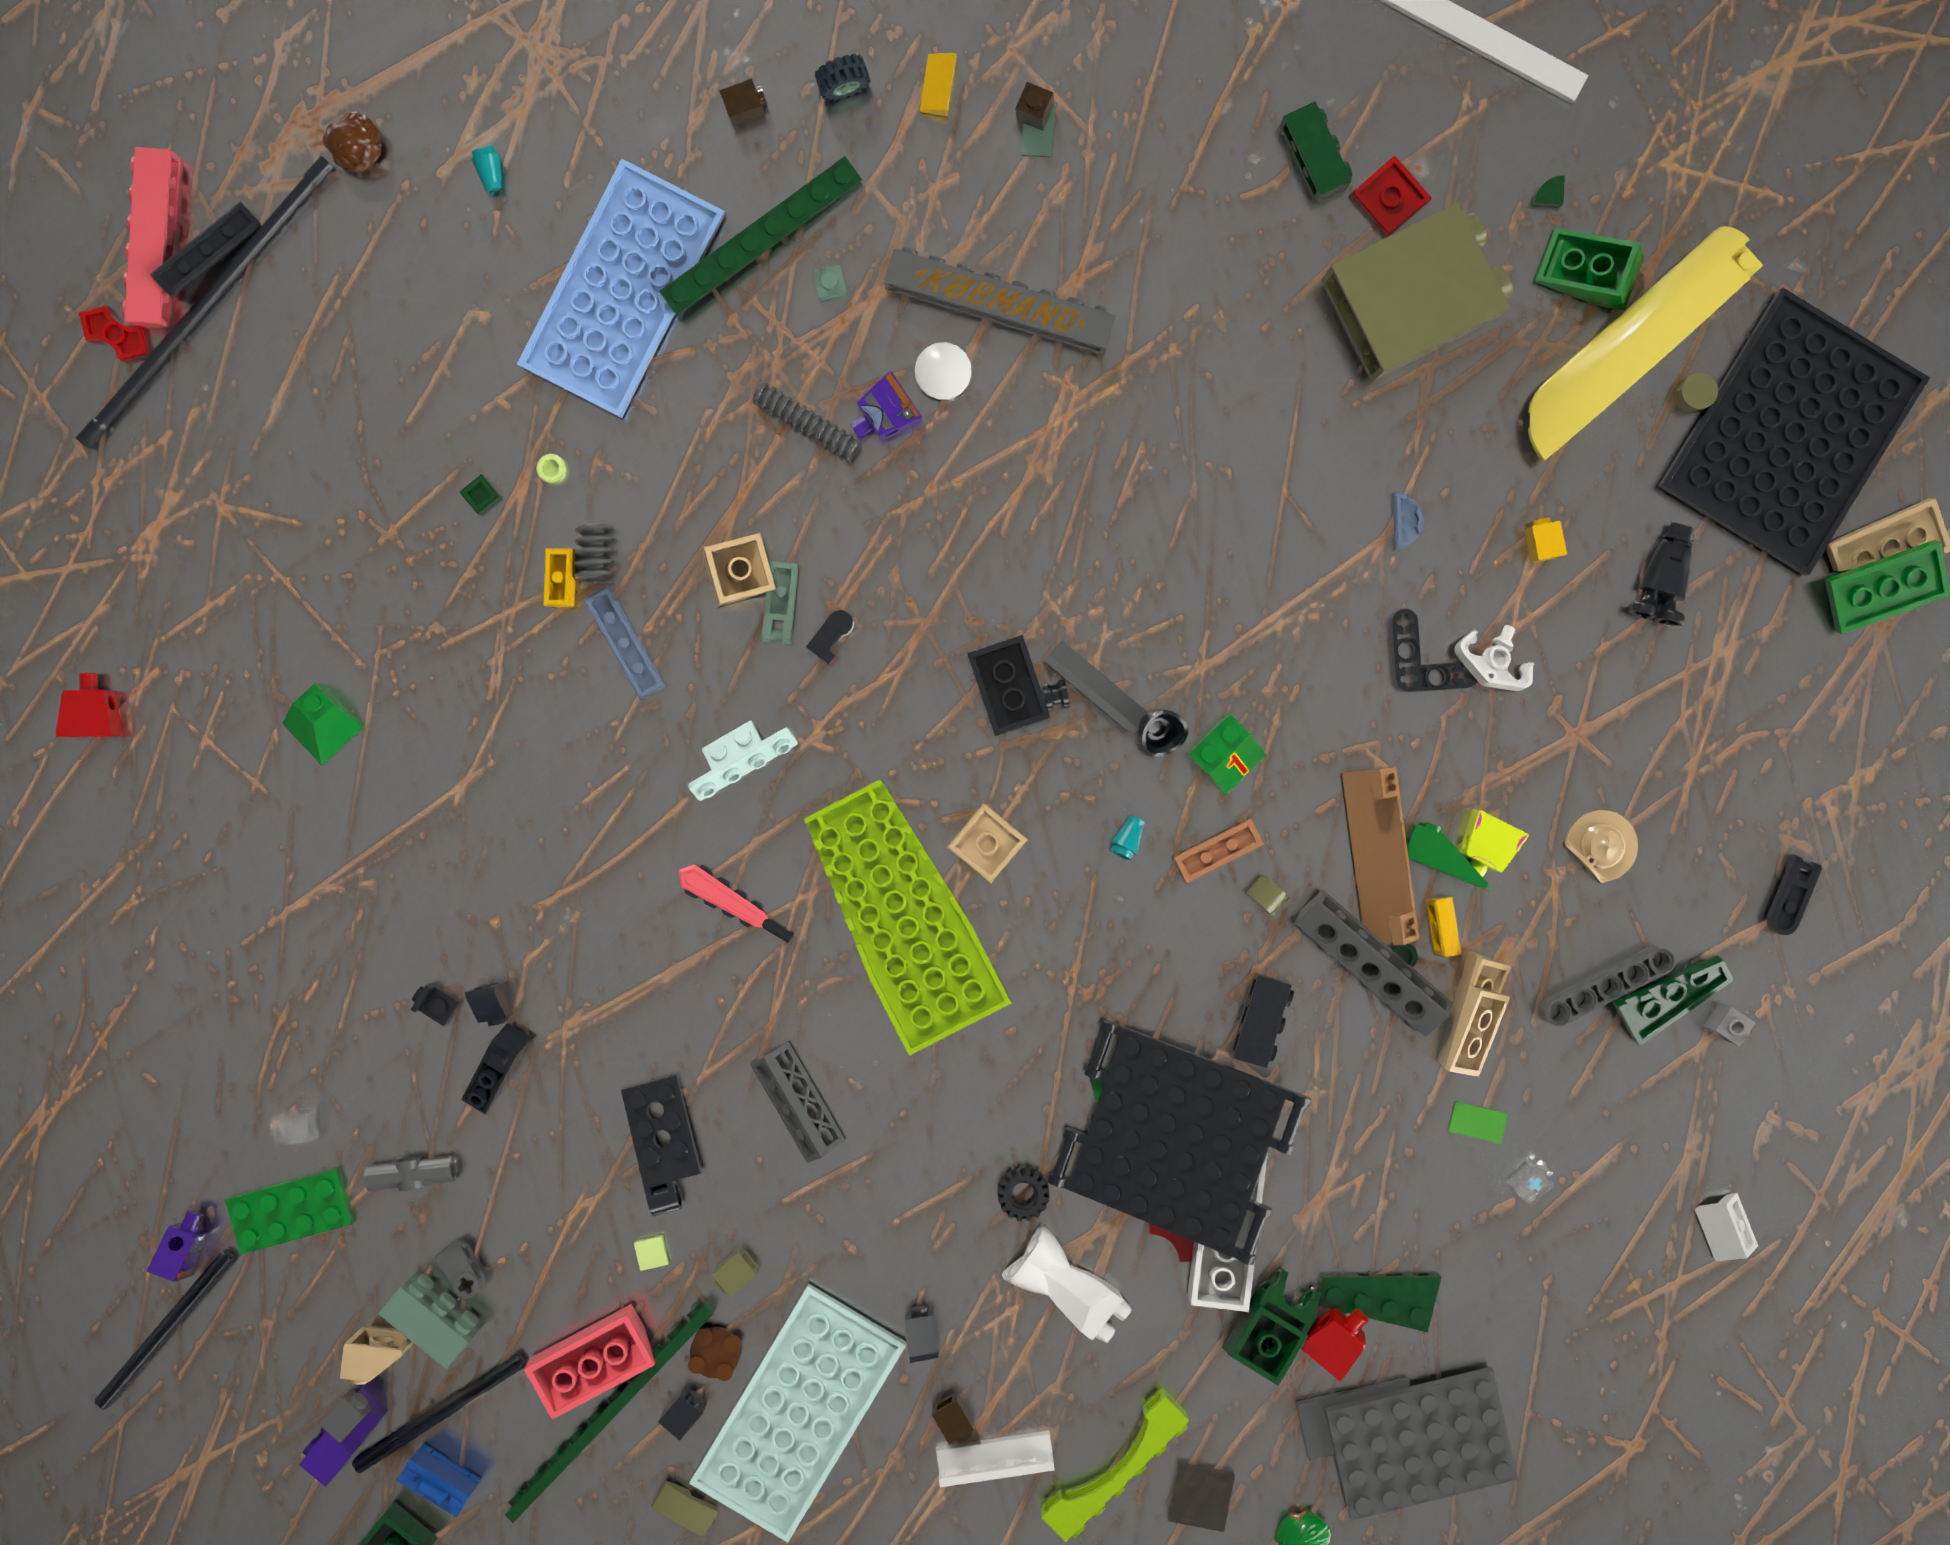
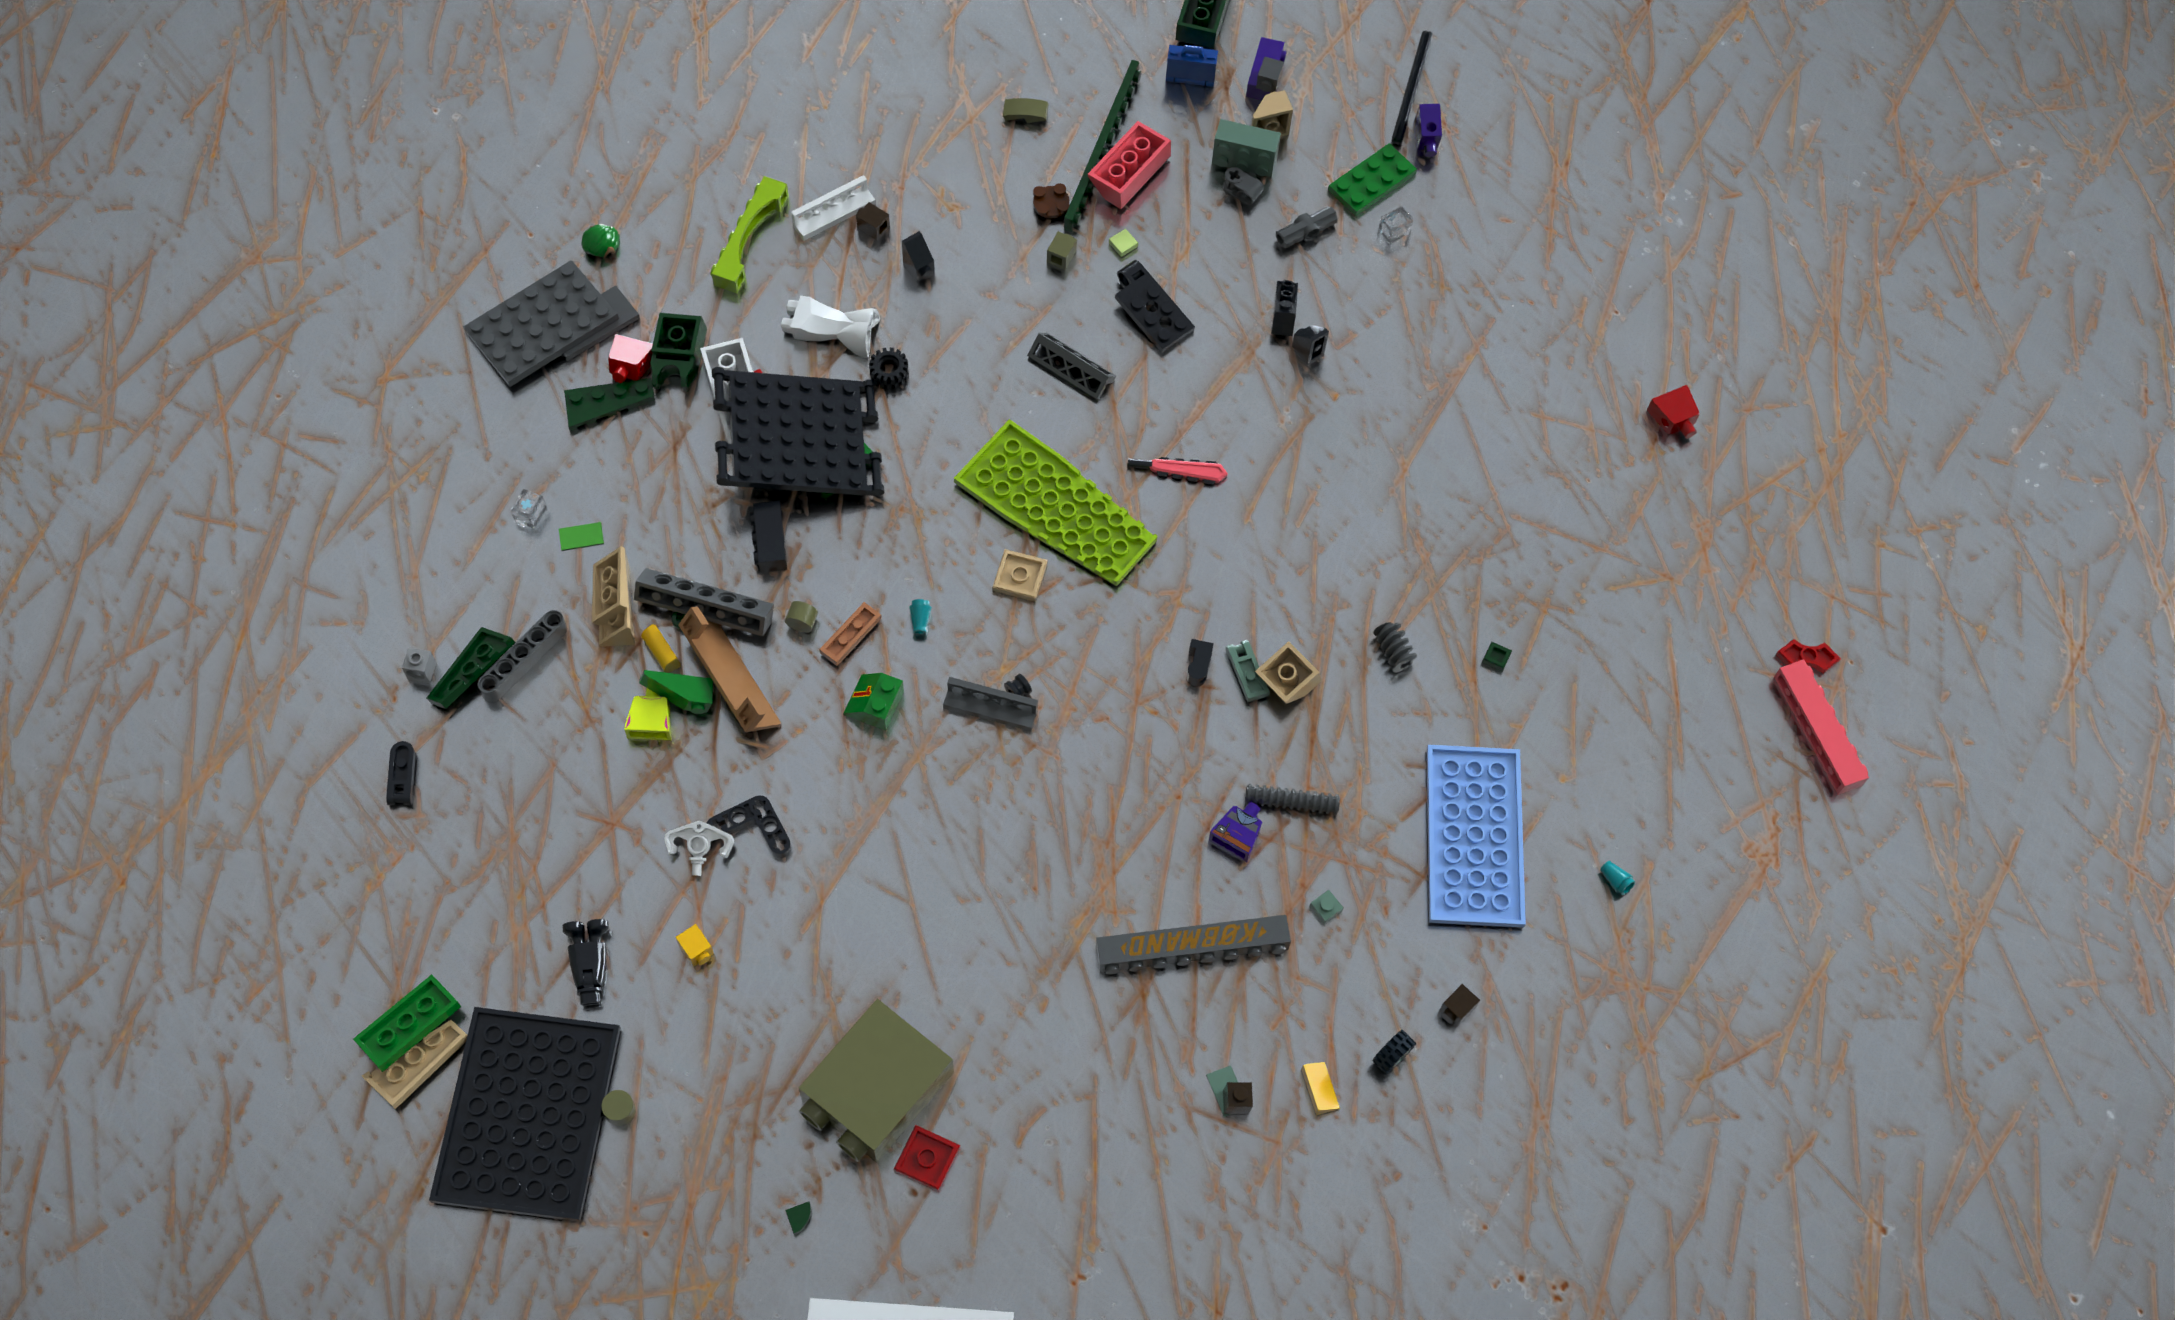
camera: 155 degrees right, 25 degrees down
black piece [76,155,335,449] -> none
black tile [150,202,261,299] -> none
green slope [282,683,364,765] -> none
reddish brown hair [323,112,382,173] -> none
black axle [352,1353,527,1473] -> none
black bracket [410,983,462,1027] -> none
yellowish green tile [536,454,567,484] -> none
yellow brick [543,548,576,608] -> none
sand blue tile [583,586,666,700] -> none
black brick [658,1387,706,1441] -> none
dark green plate [659,156,862,316] -> none
light aqua bracket [688,720,798,801] -> none
light aqua plate [689,1283,907,1542] -> none
white dish [915,342,972,400] -> none
black brick [967,635,1050,736] -> none
black helmet [1138,709,1188,757] -> none
clear smoke tile [1167,1462,1235,1532] -> none
dark green brick [1280,101,1353,203] -> none
sand blue tile [1393,492,1424,550] -> none
light yellow slope [1528,226,1763,462] -> none
green slope [1536,227,1644,311] -> none
tan hat [1565,810,1638,883] -> none
white panel [1695,1193,1758,1261] -> none

